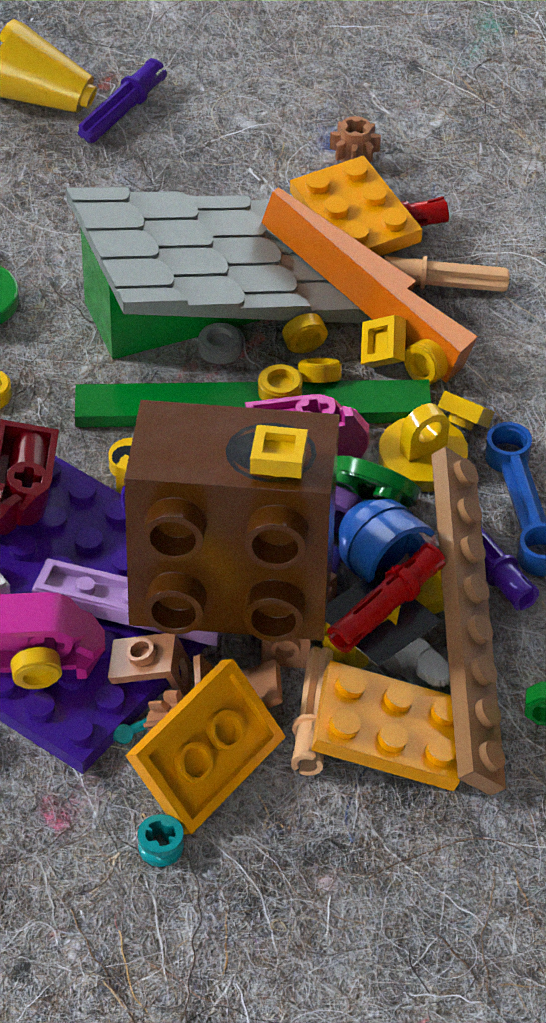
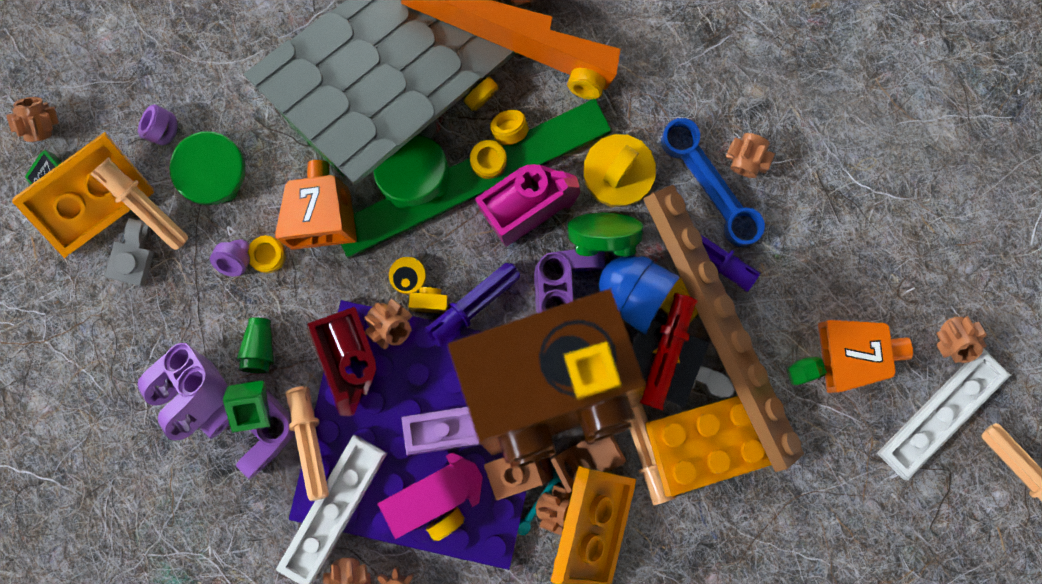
camera: 20 degrees left, 35 degrees up
yellow plate [361,315,406,368] -> none
yellow plate [438,390,495,431] -> none
none -> orange torso [275,160,357,250]
none -> nougat gear [364,299,412,349]
none -> green tile [374,135,449,208]

